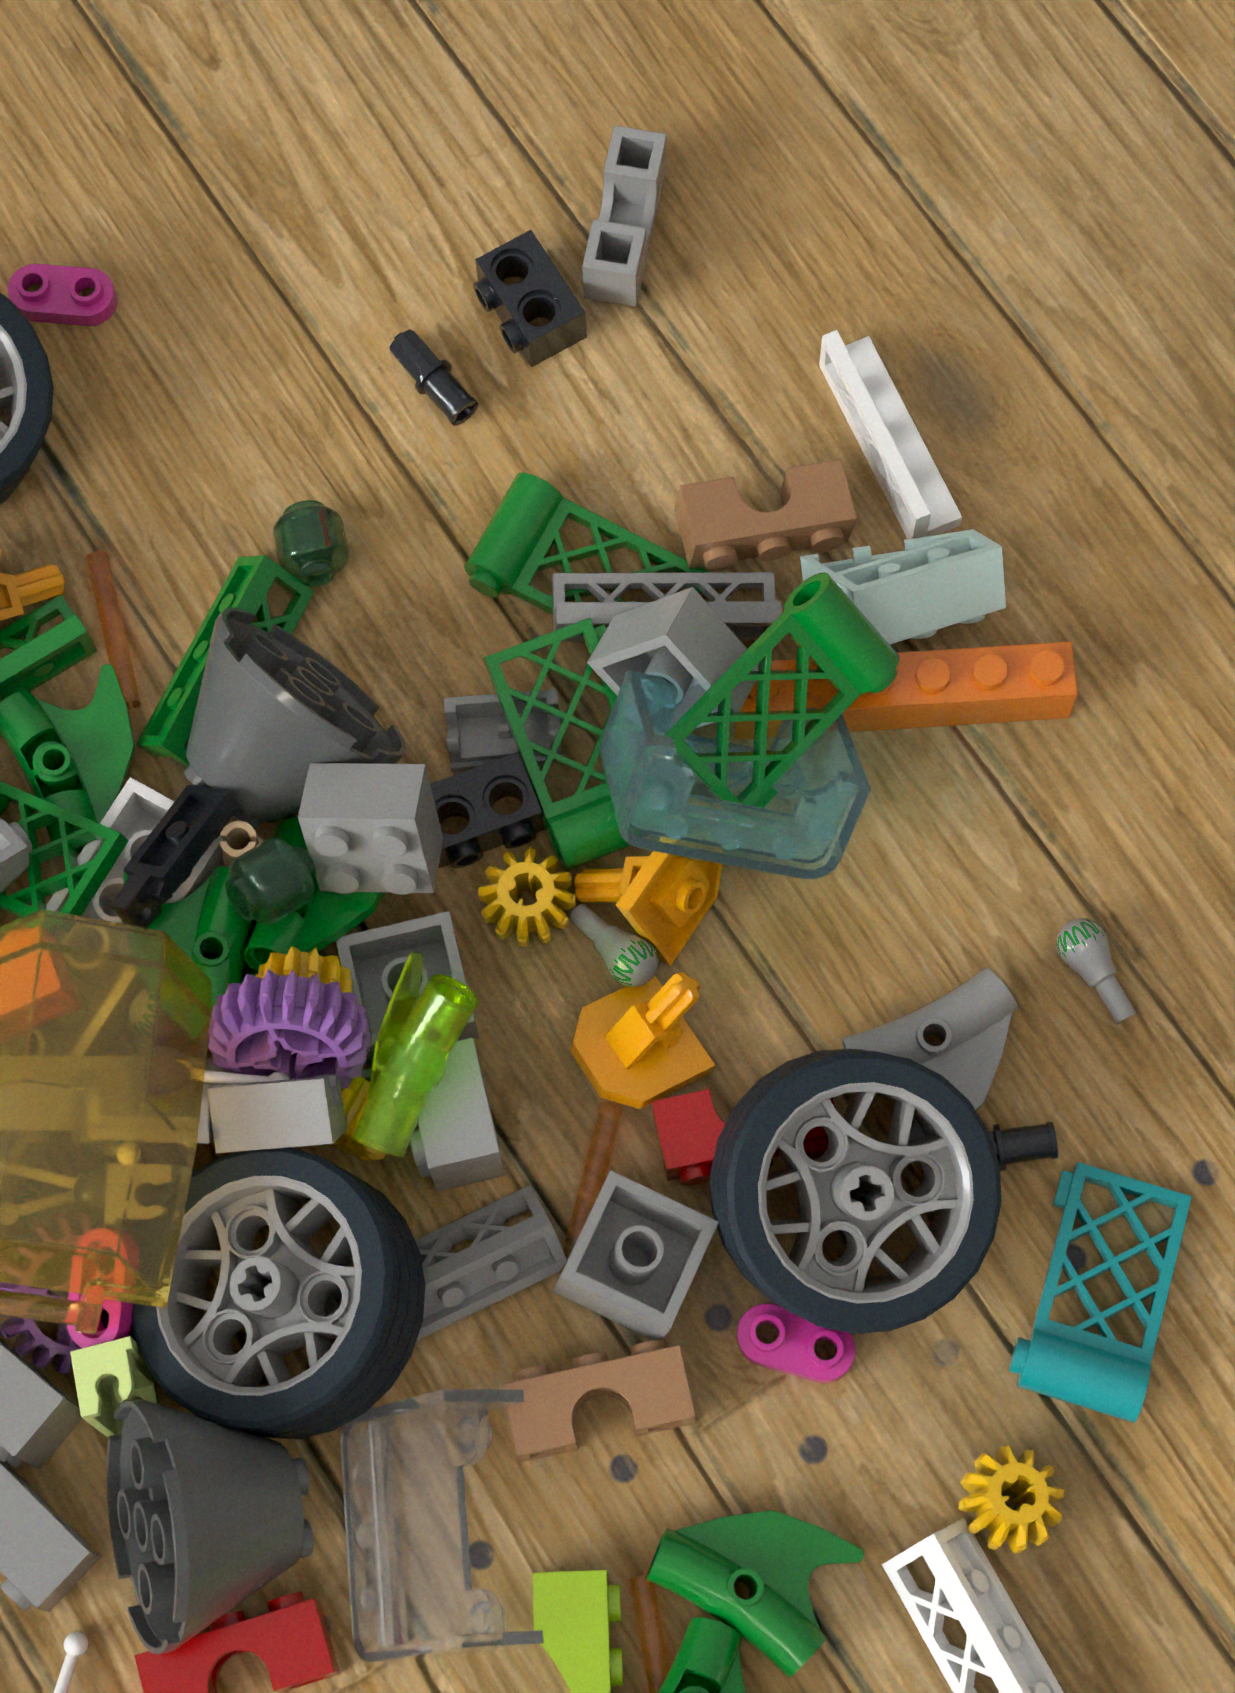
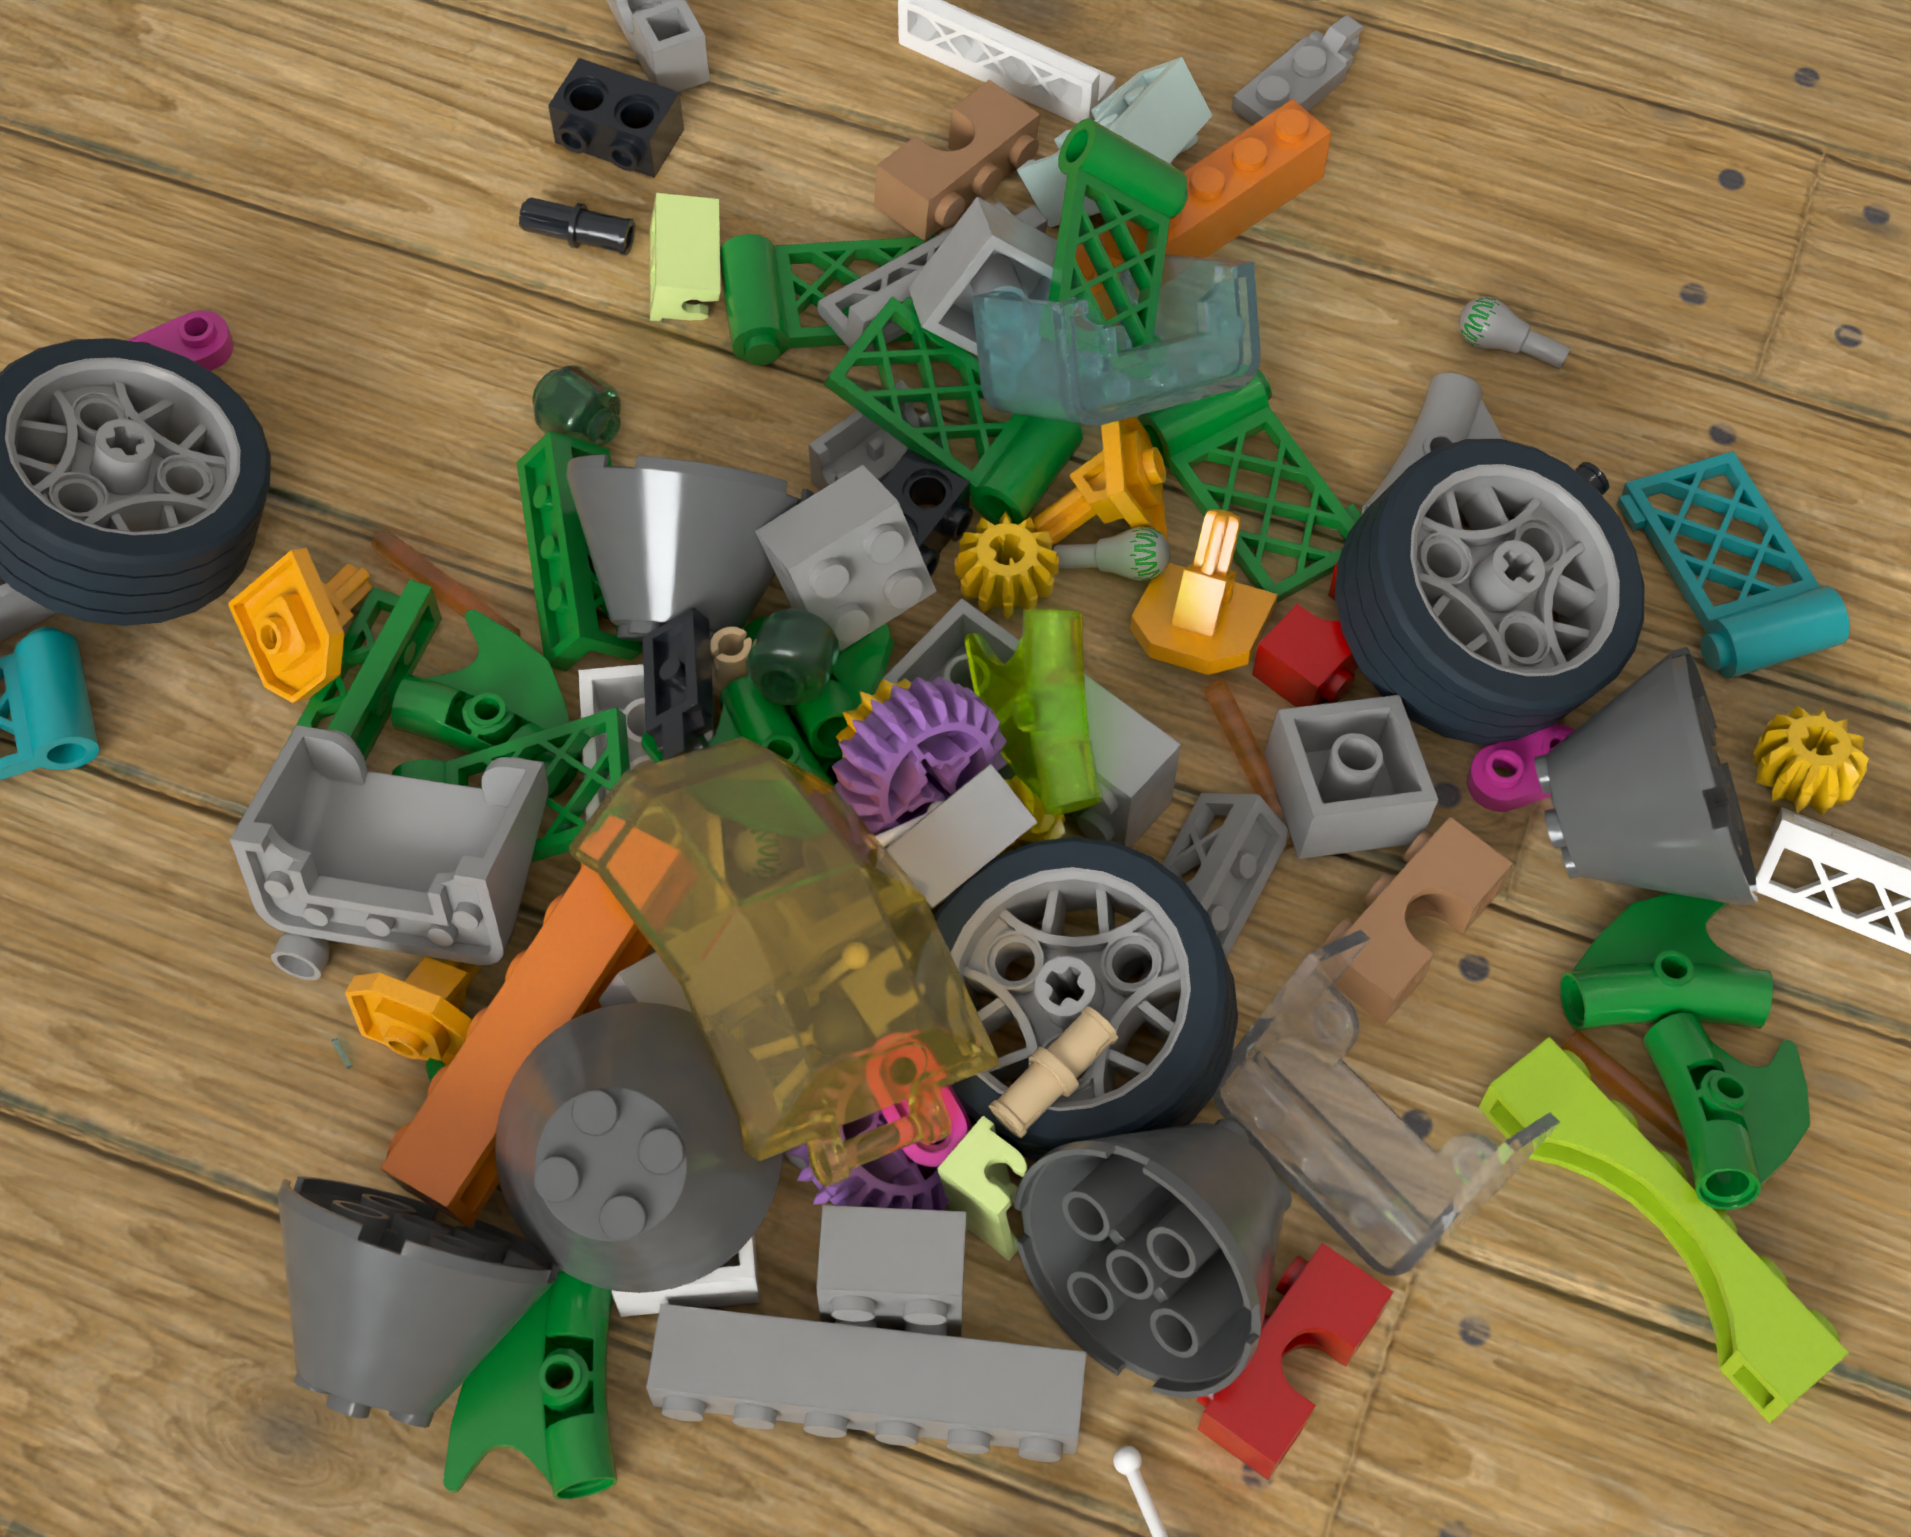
camera: 40 degrees left, 10 degrees down
none -> yellowish green hinge [650,193,721,322]
none -> tan pin [989,1006,1119,1138]
none -> green piece [1137,363,1362,603]
none -> light grey hinge [1232,15,1363,125]
none -> dark grey cone [1534,647,1758,906]

